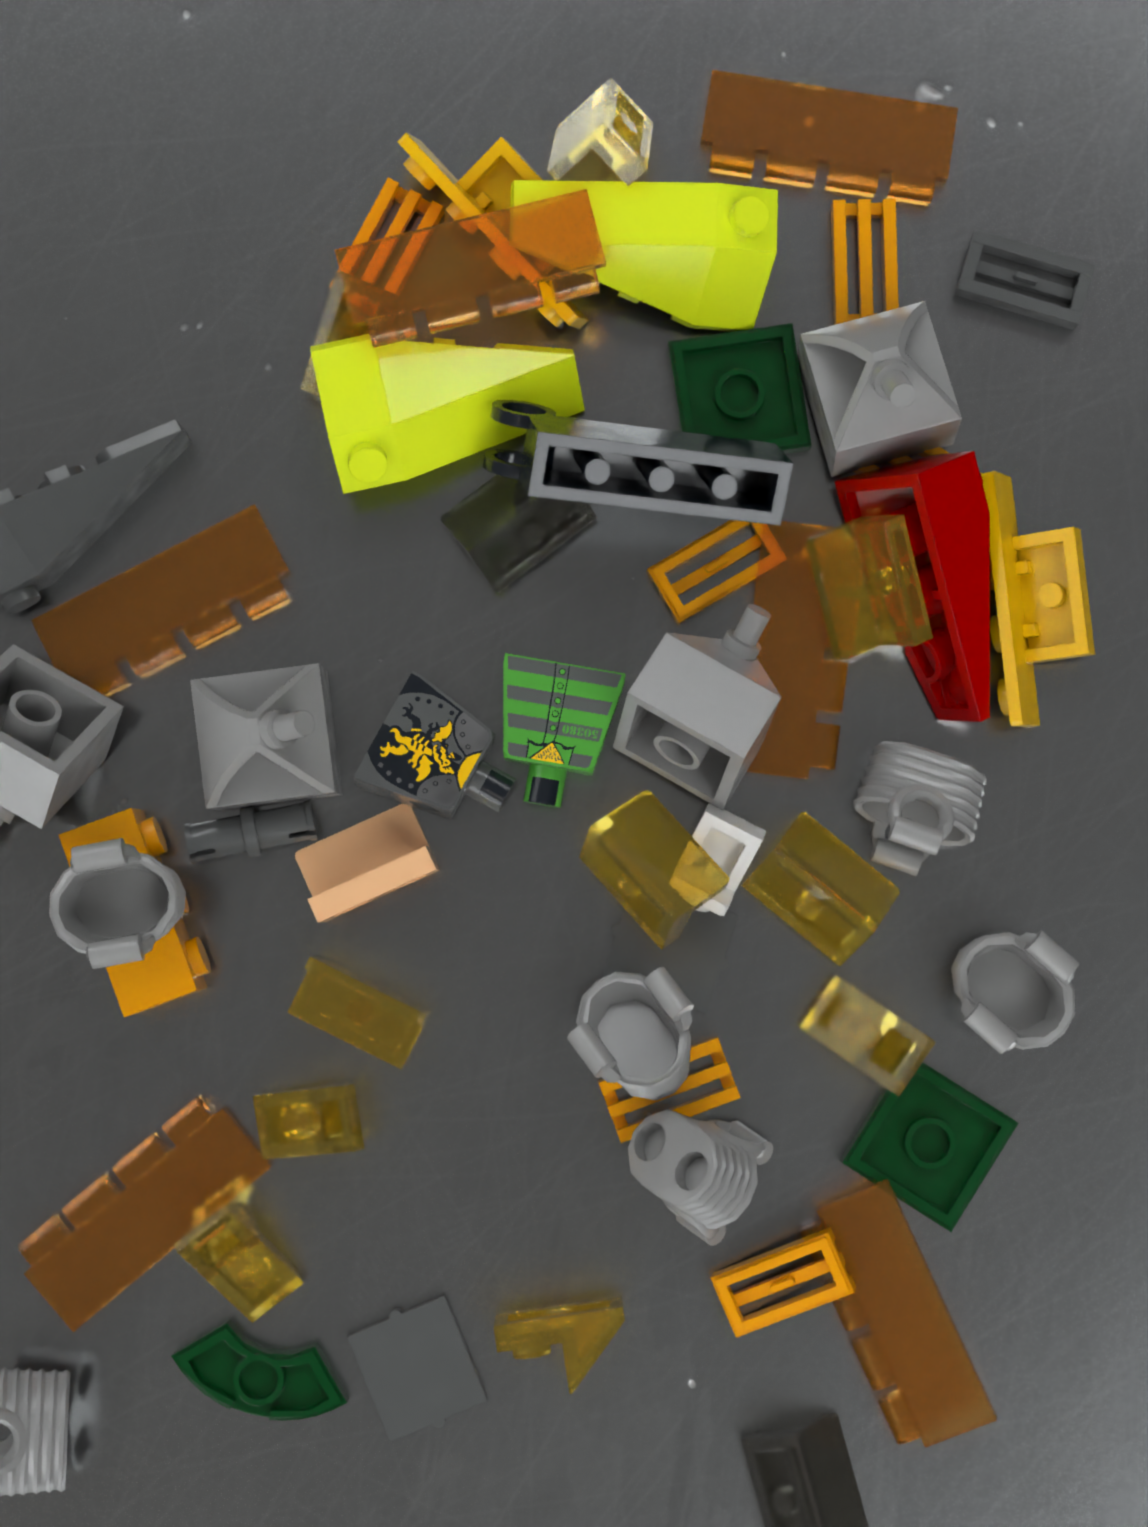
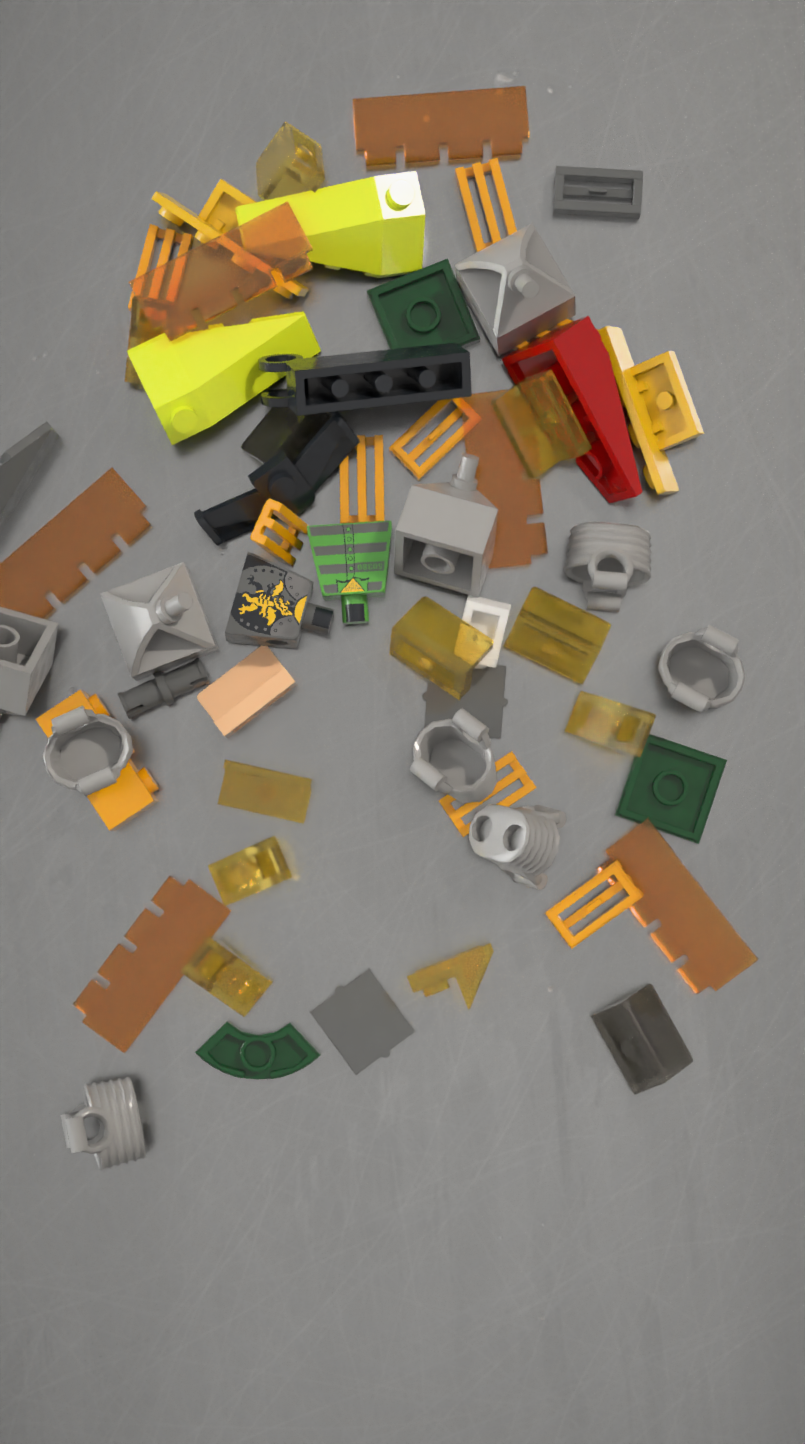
camera: 15 degrees left, 0 degrees up
none -> black plate [194,411,360,546]
none -> light orange tile [250,498,309,567]
none -> light orange tile [340,435,385,524]

